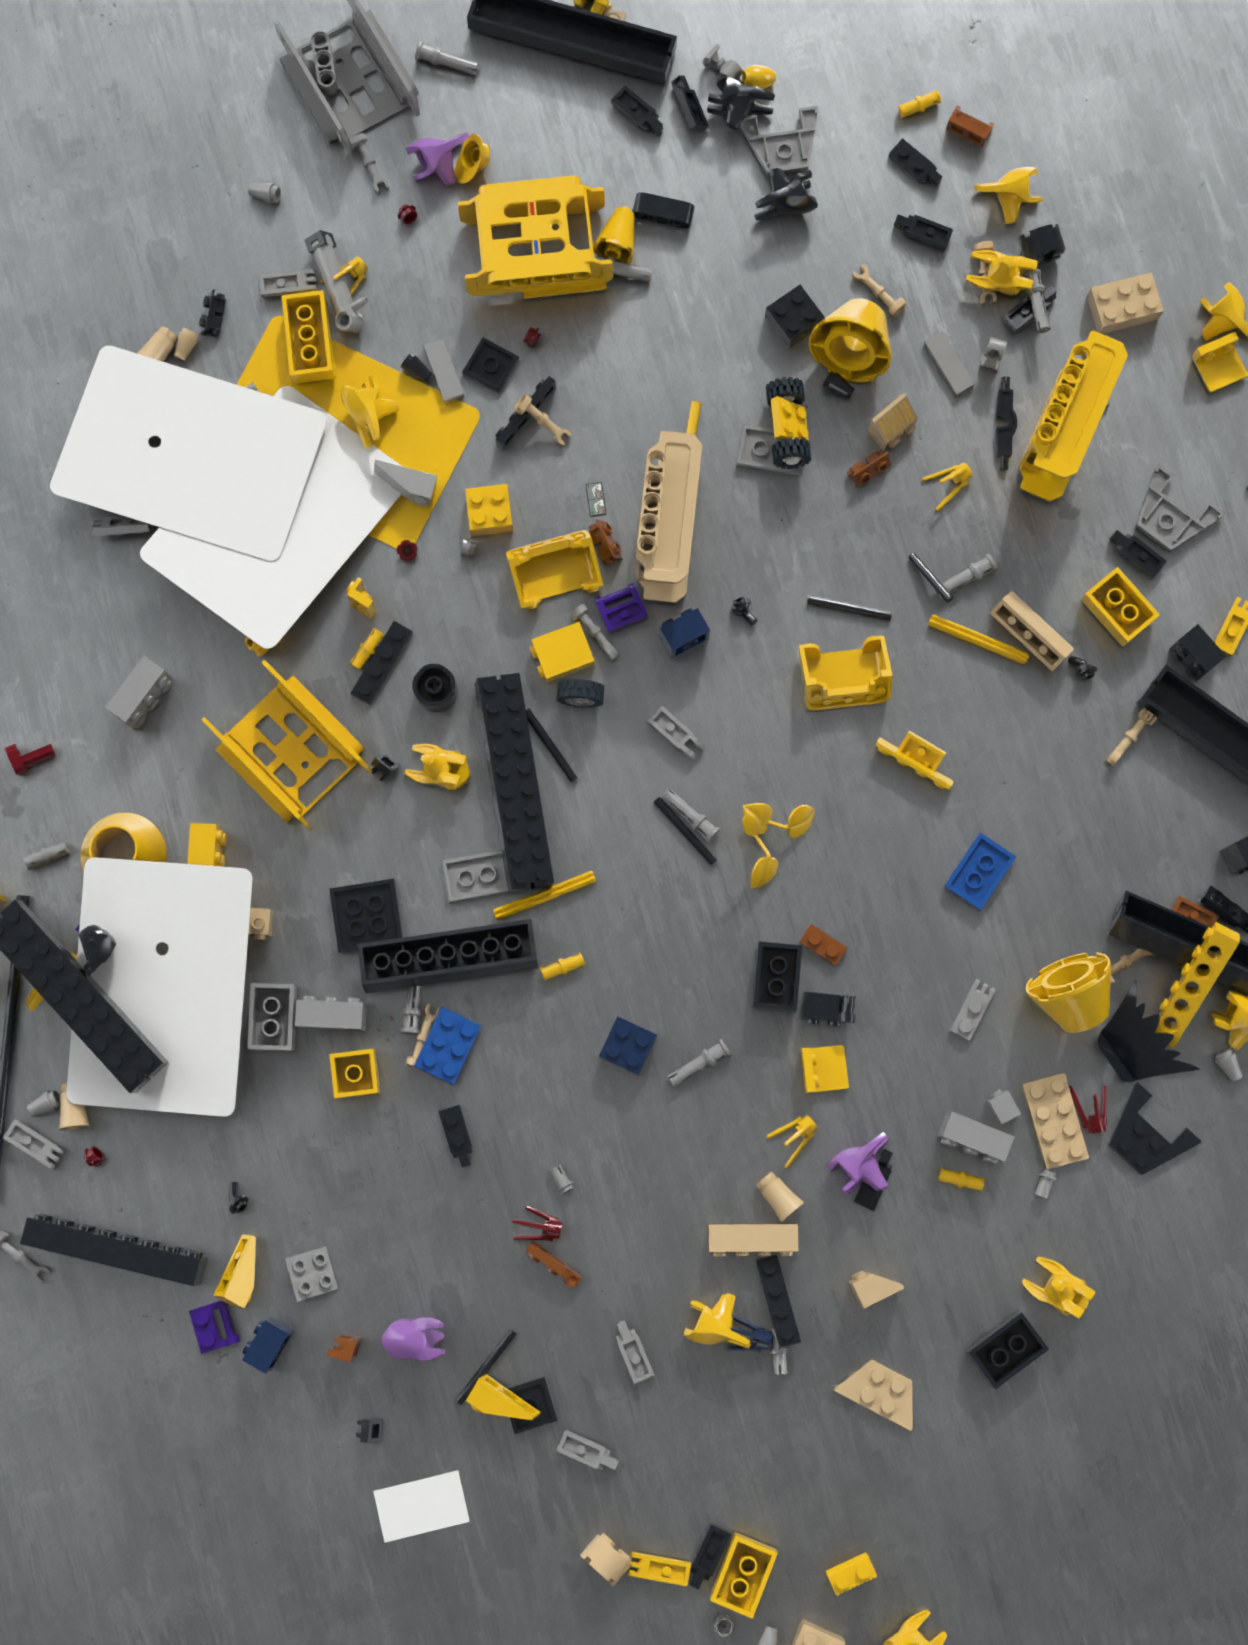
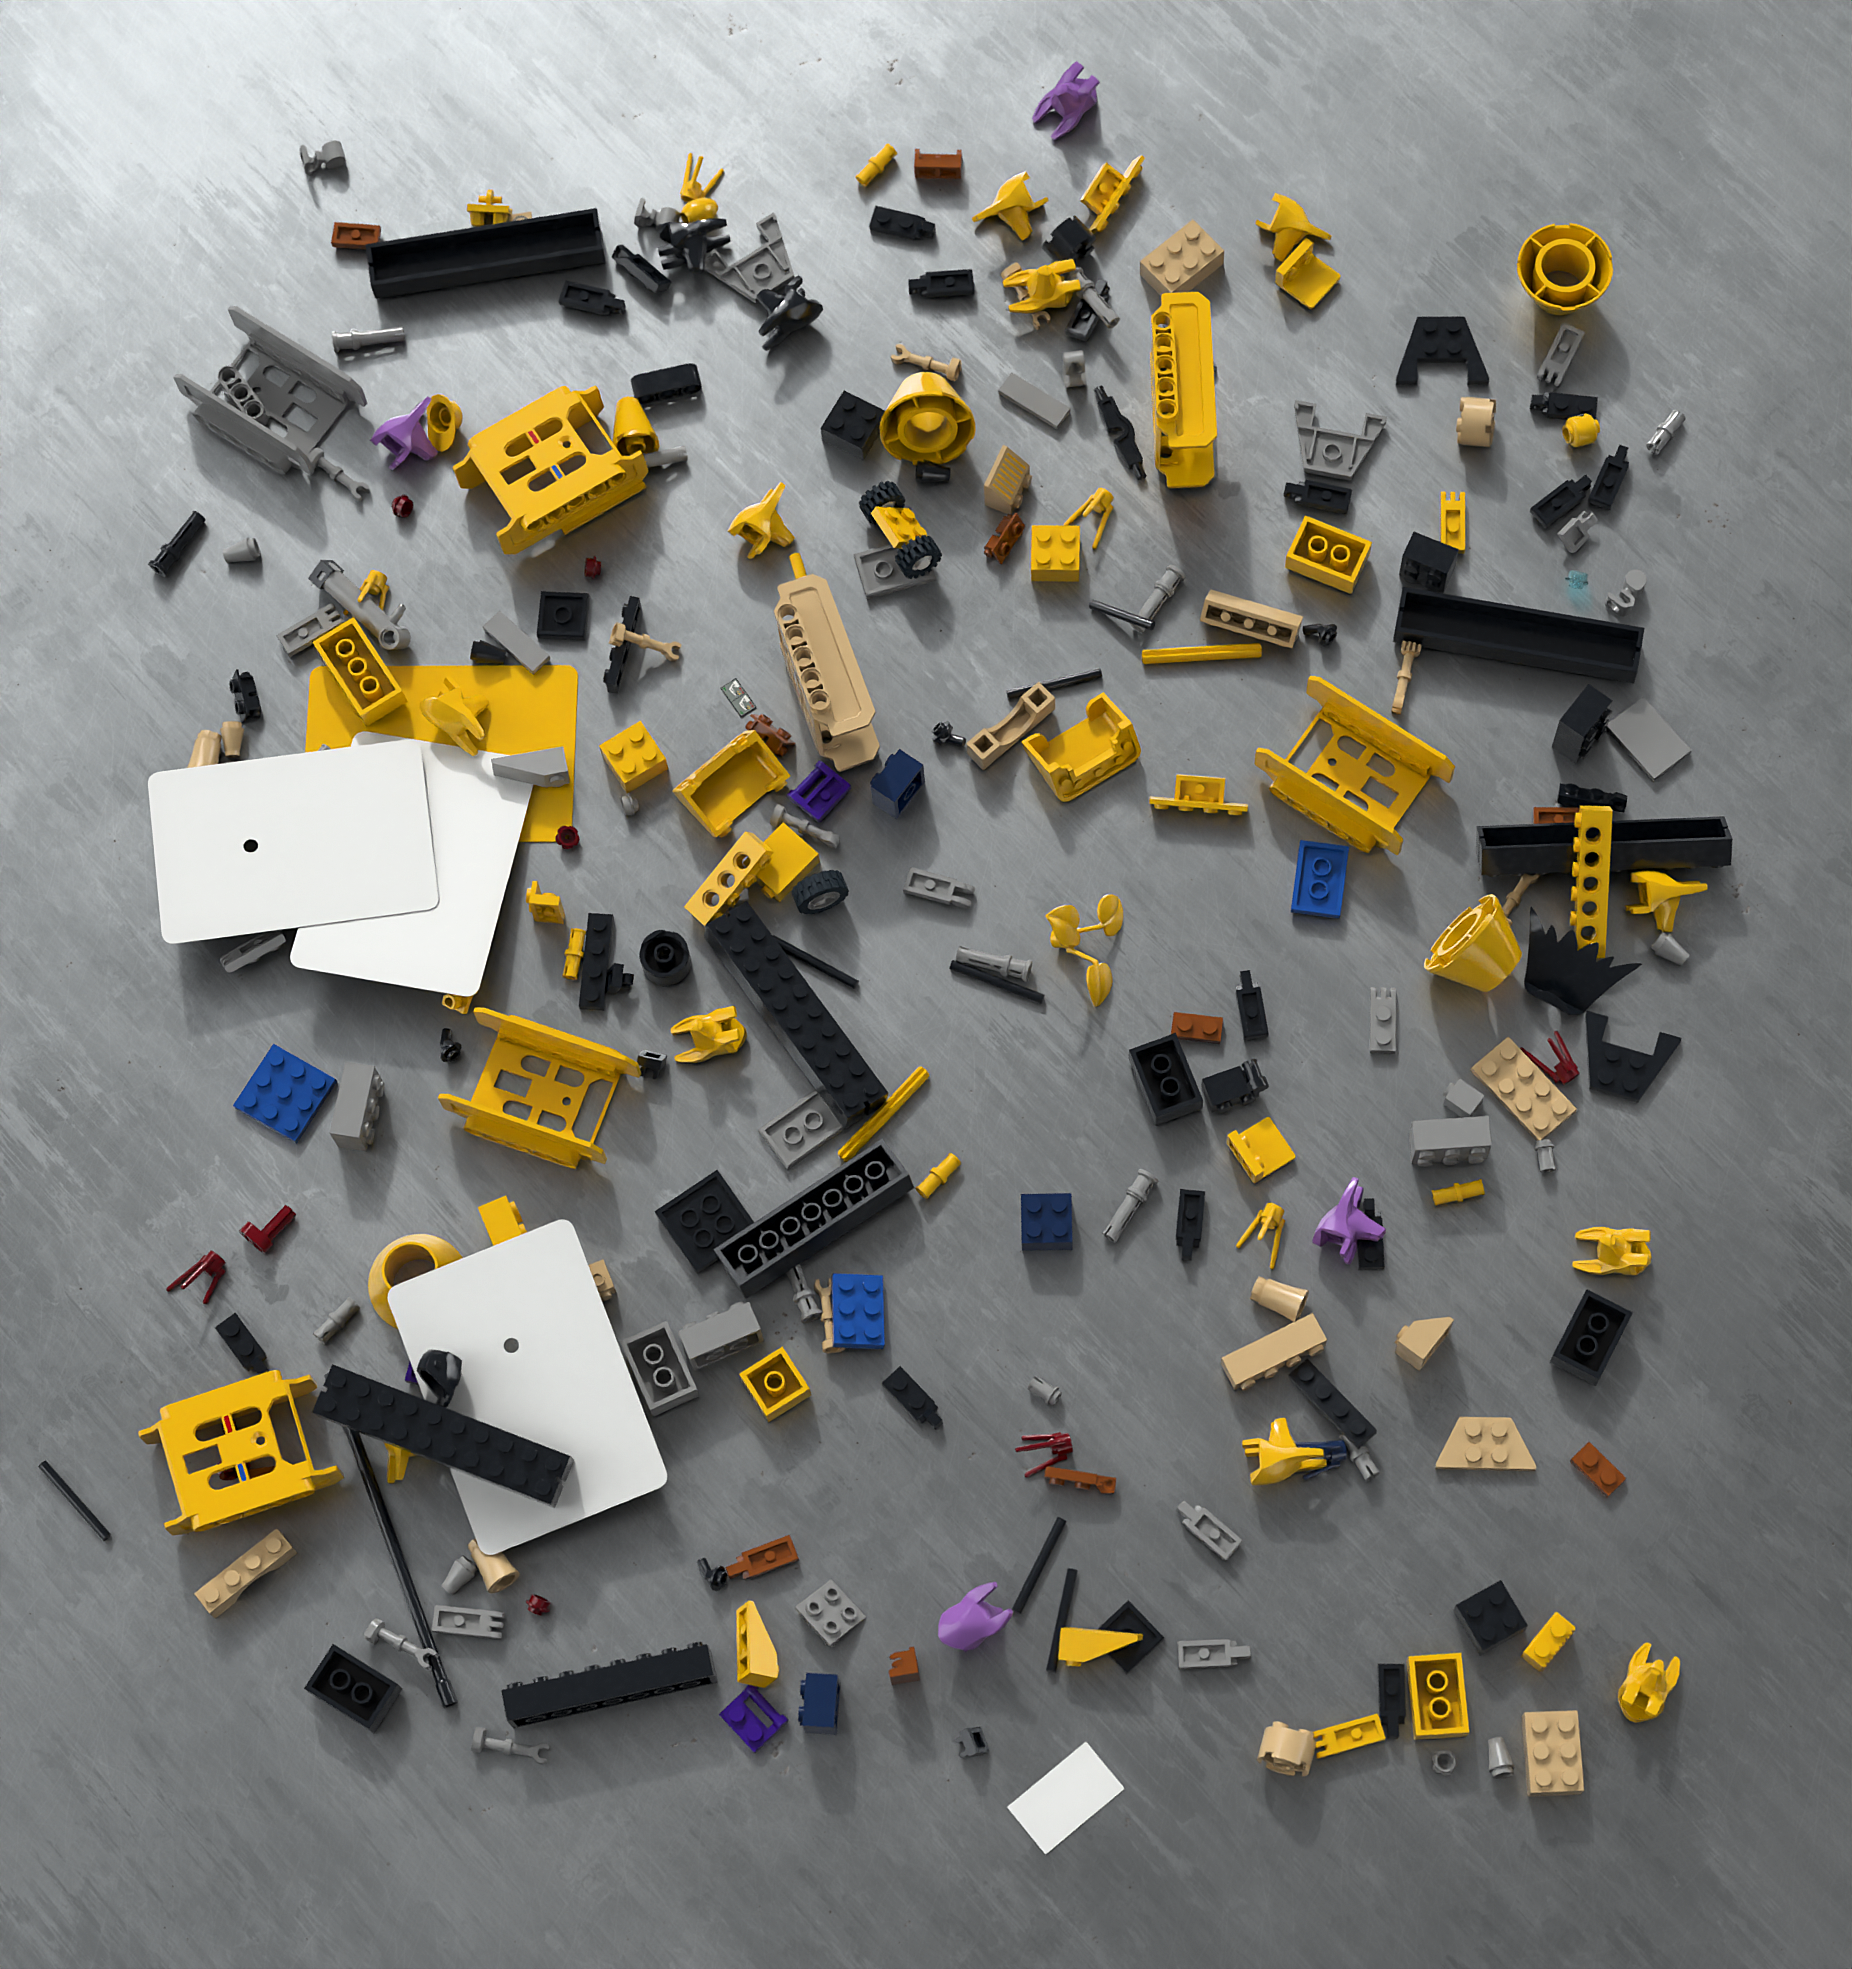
camera: 20 degrees left, 10 degrees down
none -> black pin [148,511,206,577]
none -> blue plate [233,1044,337,1144]
none -> black plate [440,1028,462,1062]
none -> black tile [606,963,634,995]
none -> yellow plant [680,153,724,203]
none -> yellow brick [684,831,774,926]
none -> dark orange hinge [726,1535,799,1580]
none -> yellow piece [728,482,795,559]
none -> tan arch [966,682,1055,771]
none -> black bar [1012,1517,1067,1614]
none -> yellow brick [1031,525,1080,582]
none -> medium lavender piece [1032,61,1100,140]
none -> yellow bracket [1080,155,1145,234]
none -> black hinge [1175,1189,1205,1261]
none -> black hinge [1235,970,1269,1040]
none -> yellow piece [1254,676,1455,855]
none -> black brick [1453,1580,1528,1656]
none -> dark orange plate [1570,1442,1626,1498]

